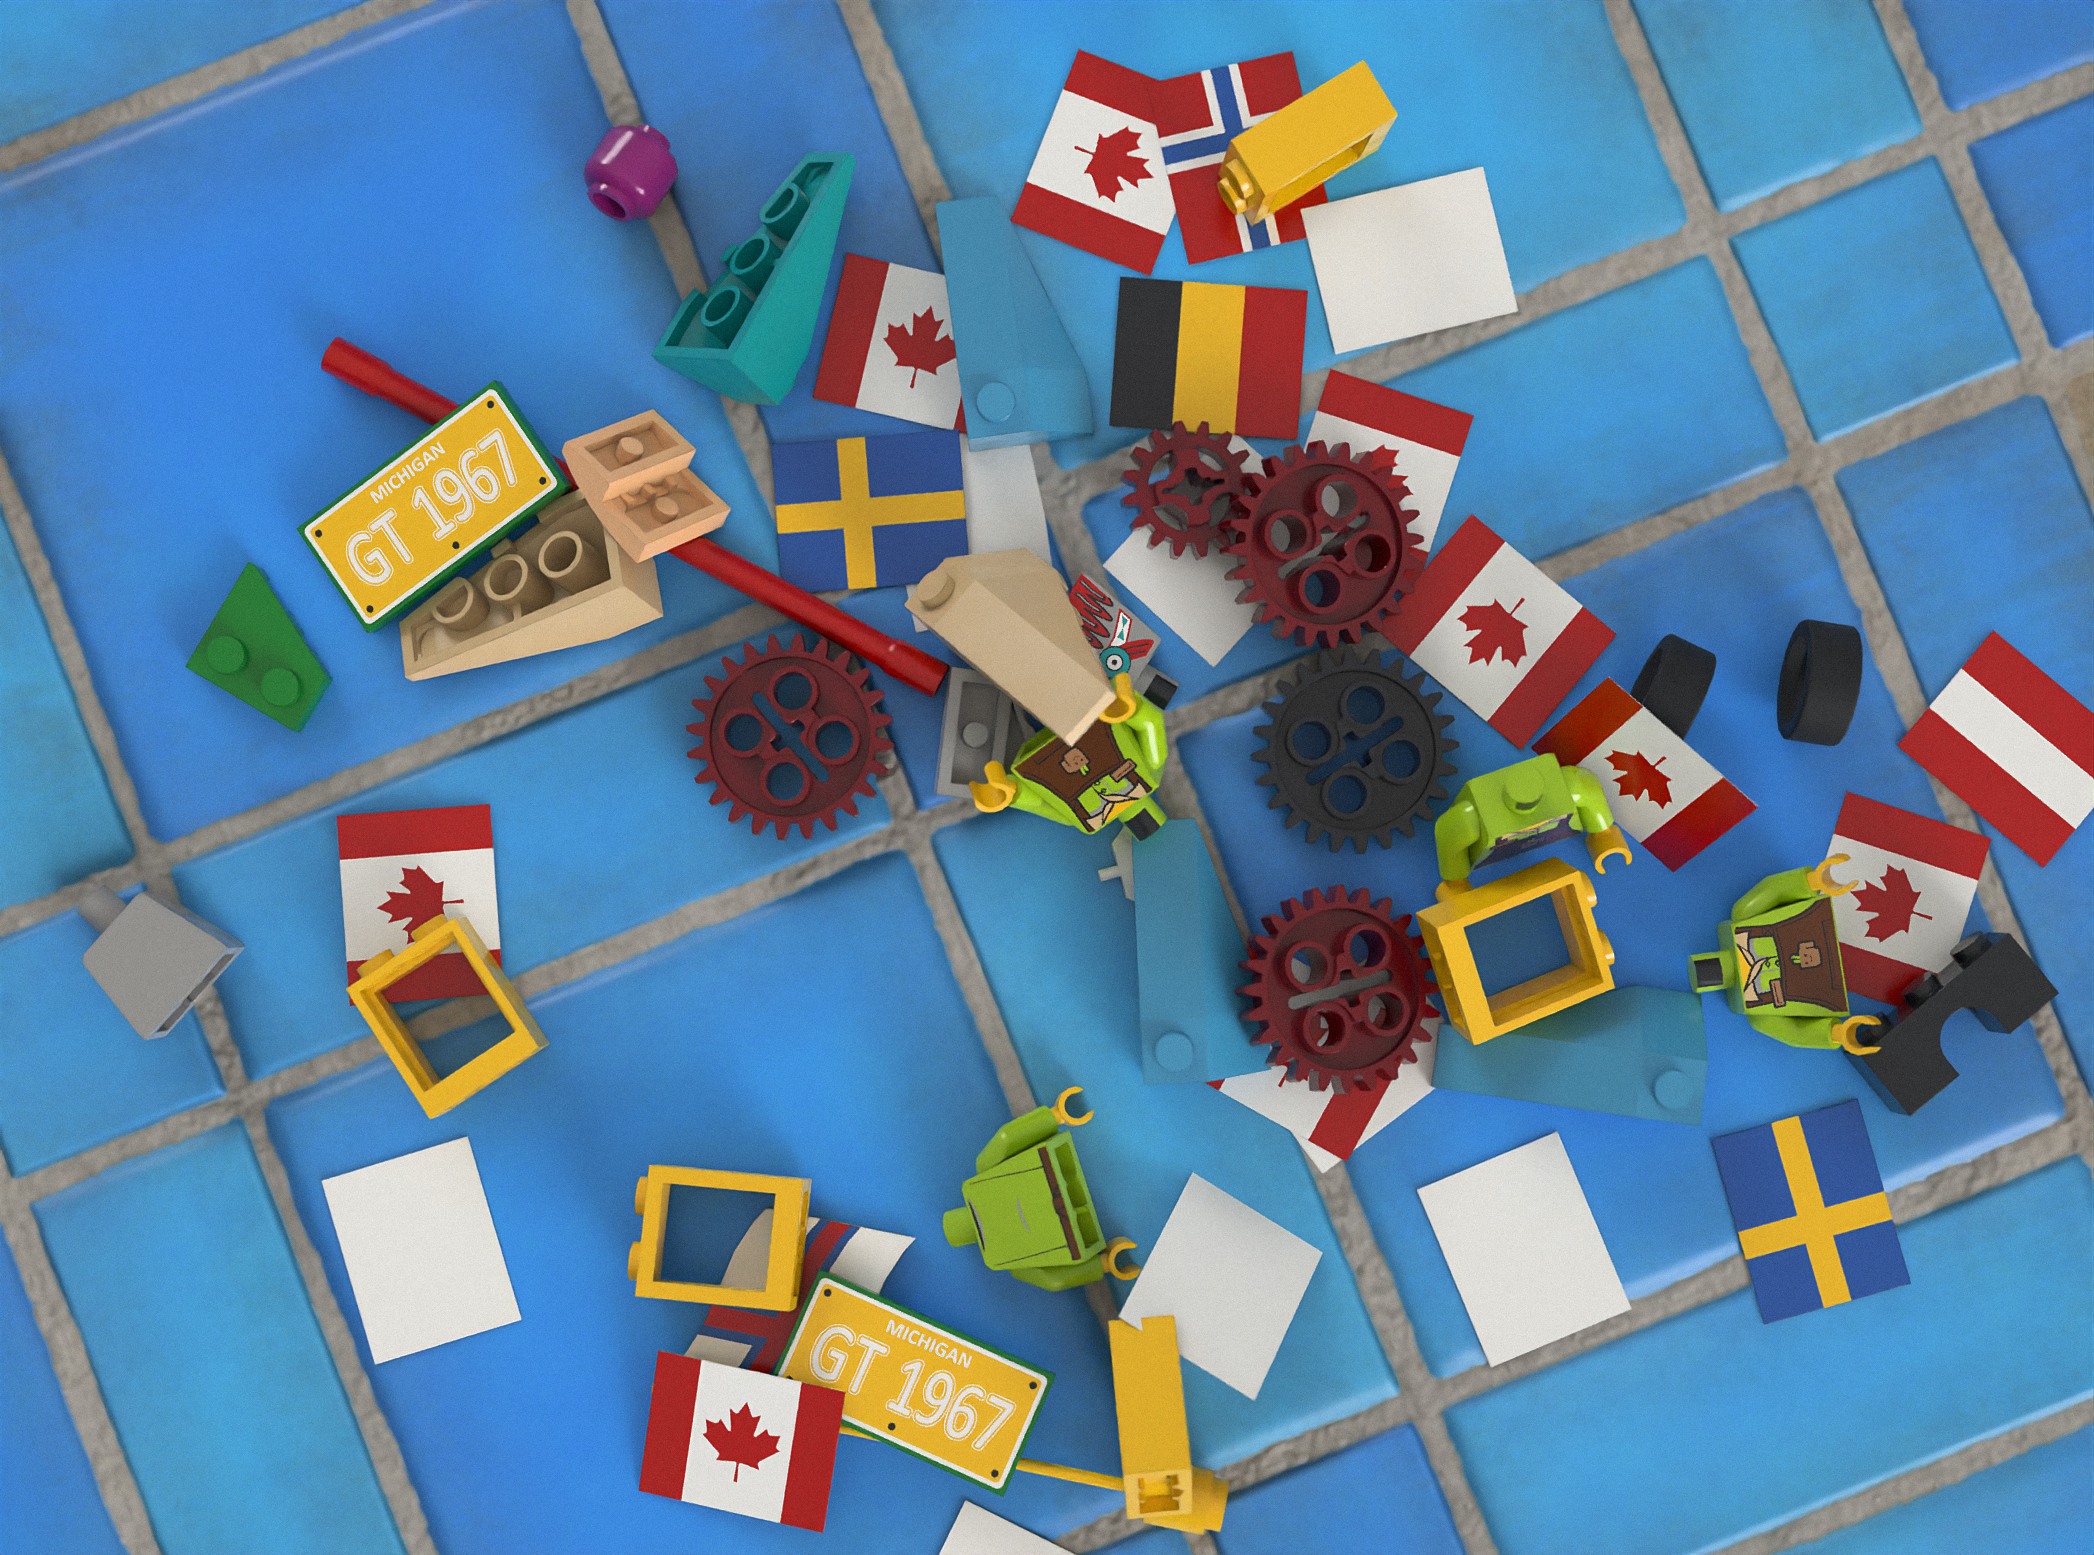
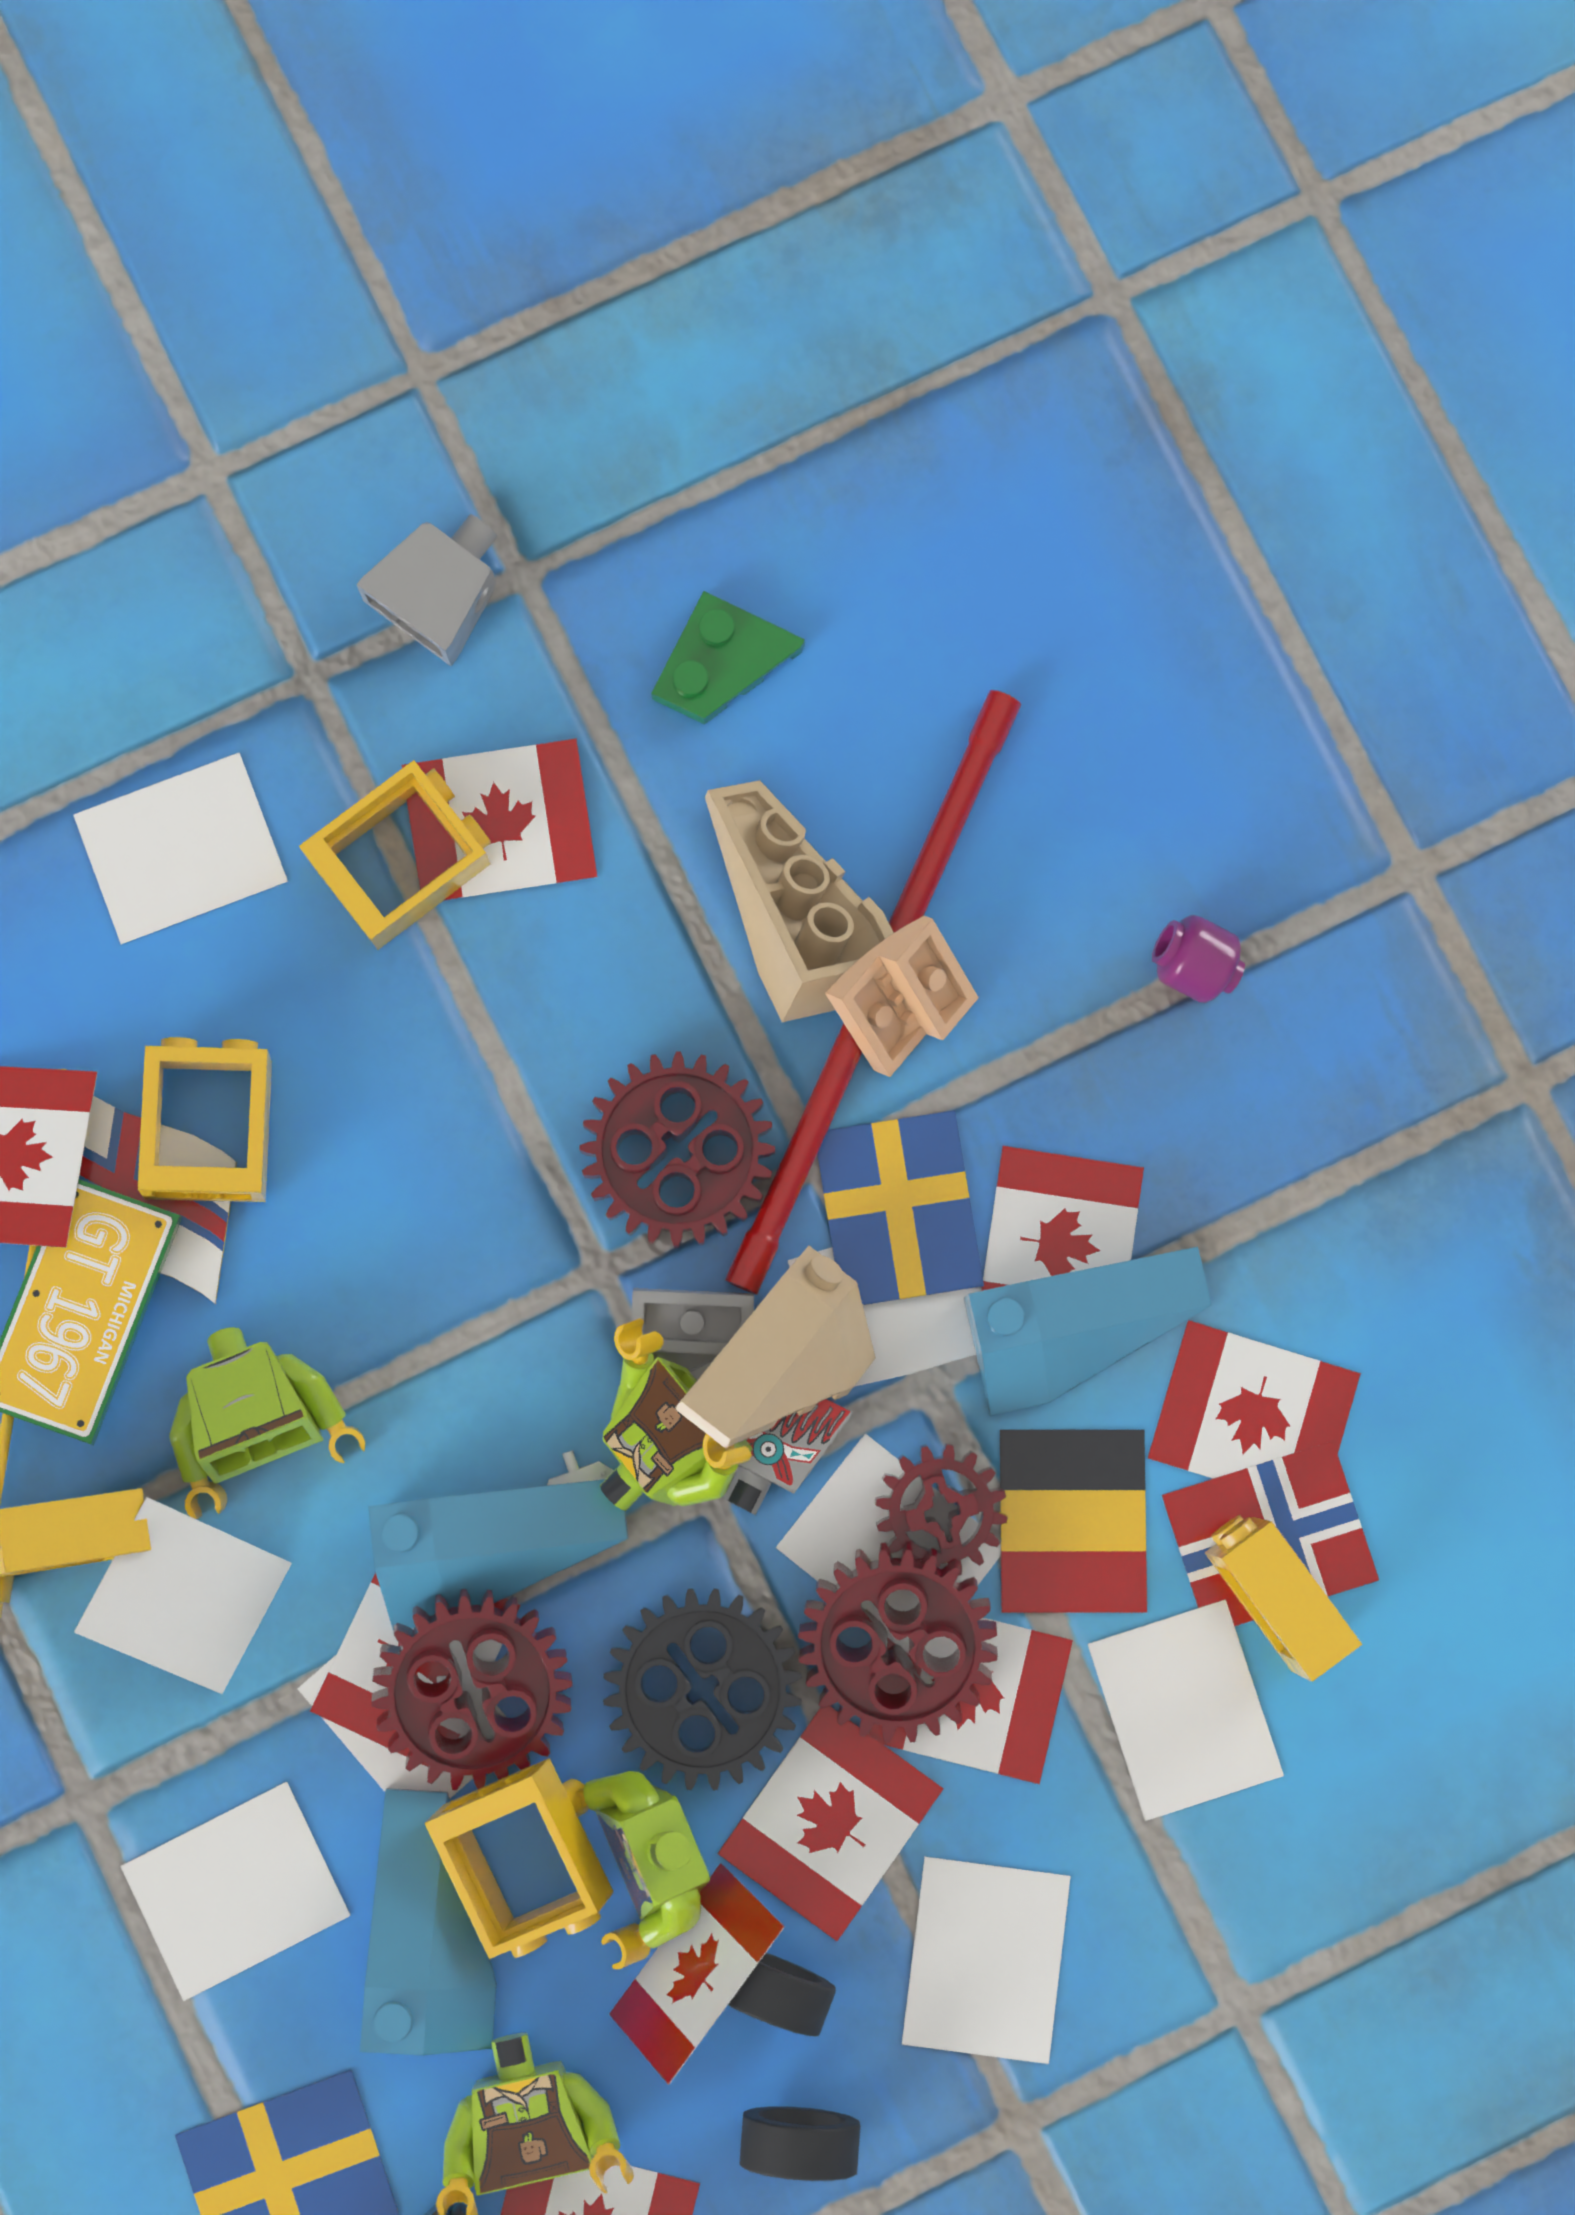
camera: 80 degrees right, 5 degrees down
tile [297,380,573,633] -> none
teal wedge [651,152,856,406] -> none
none -> white sticker [902,1857,1071,2064]

